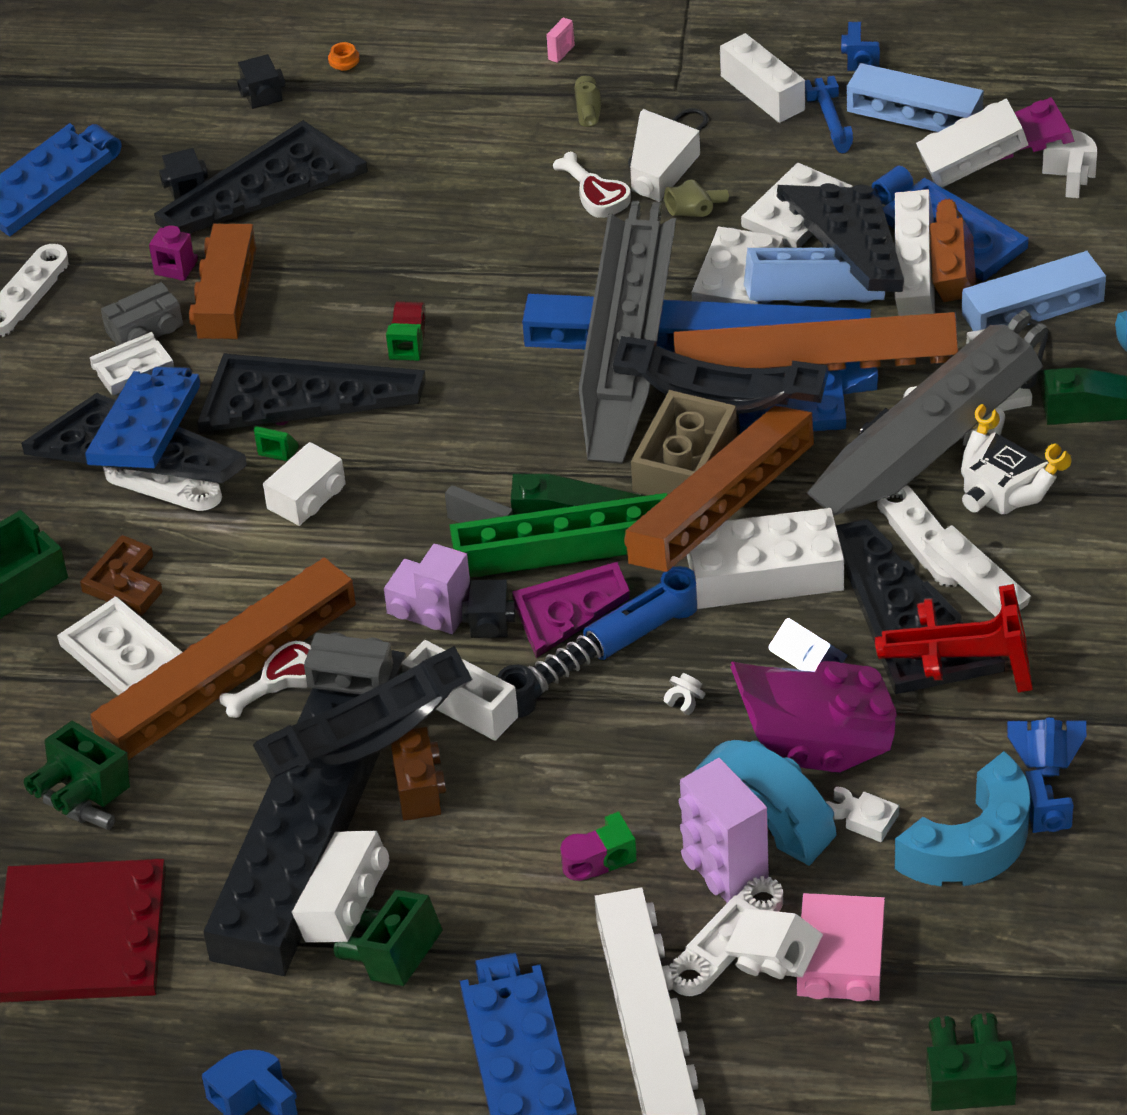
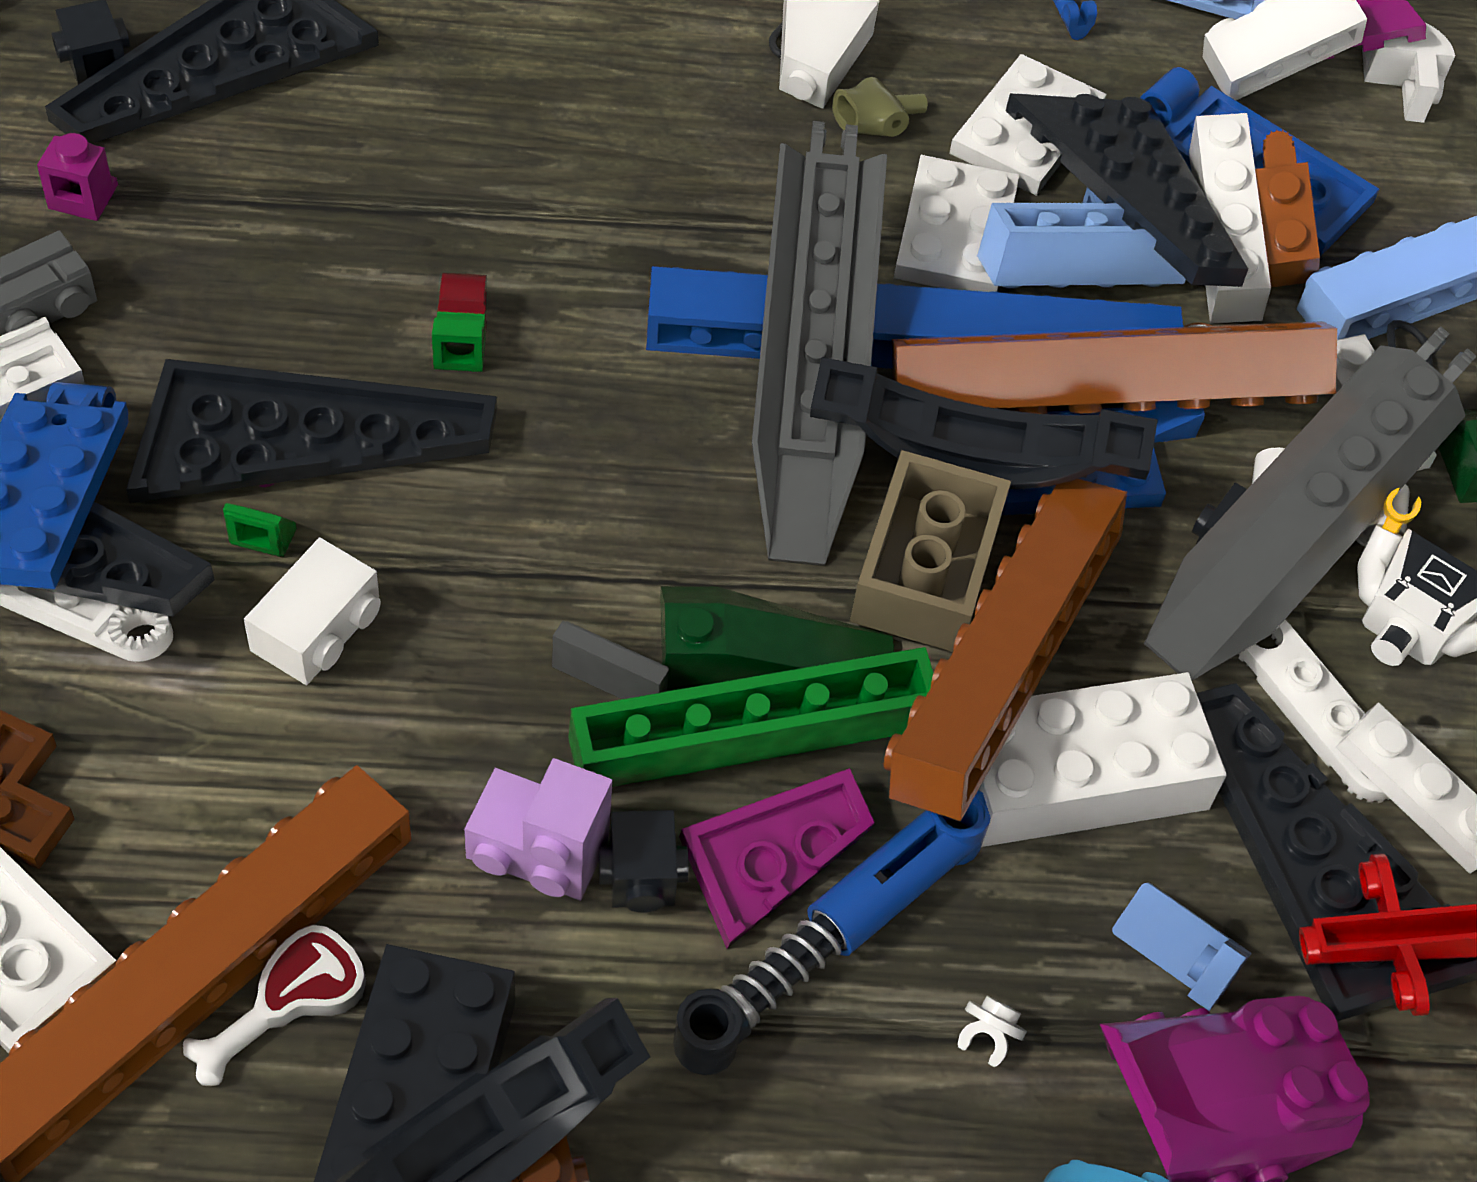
camera: 15 degrees left, 10 degrees up
dark orange brick [189,224,257,339] -> none
dark grey brick [304,632,393,695] -> none
white brick [401,640,518,741] -> none
white piece [553,152,631,218] -> none

